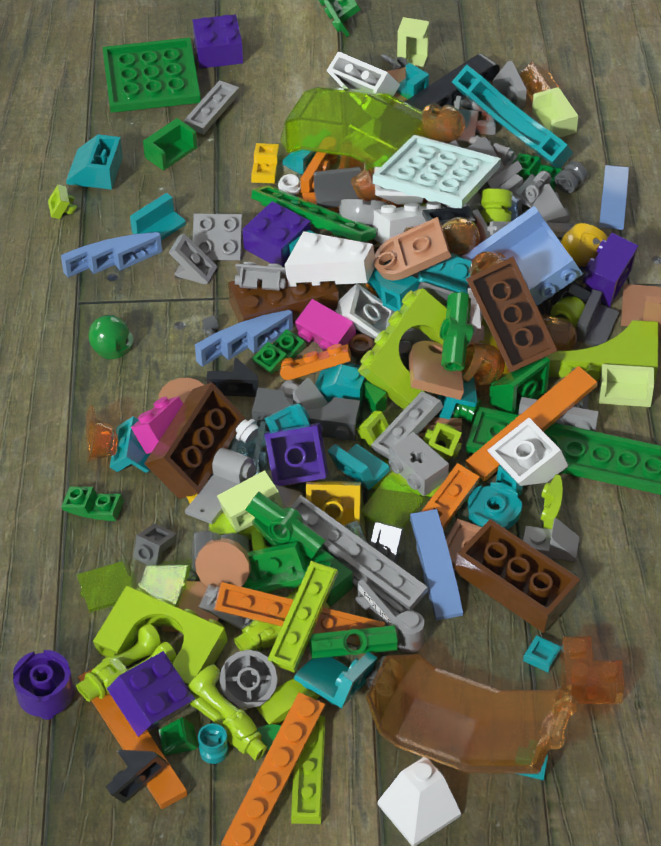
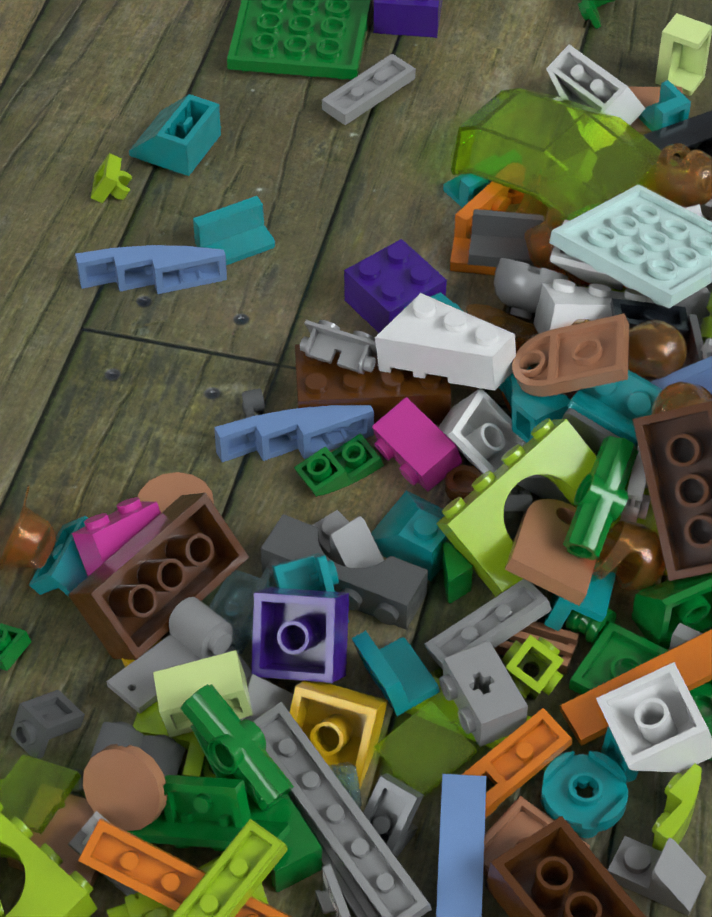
camera: 15 degrees right, 0 degrees up
green helmet [88,315,133,359] -> none
green panel [143,118,197,171] -> none
light grey slope [169,234,218,284] -> none
light grey hinge [193,214,242,261] -> none
black slope [206,357,259,397] -> none
white plate [236,419,260,444] -> none
yellow slope [251,143,279,184] -> none
green plate [251,185,377,243] -> none
white plate [278,174,301,195] -> none
orange plate [280,344,351,380] -> none
lime tile [356,411,389,448] -> none
dark grey hand [381,54,408,70] -> none

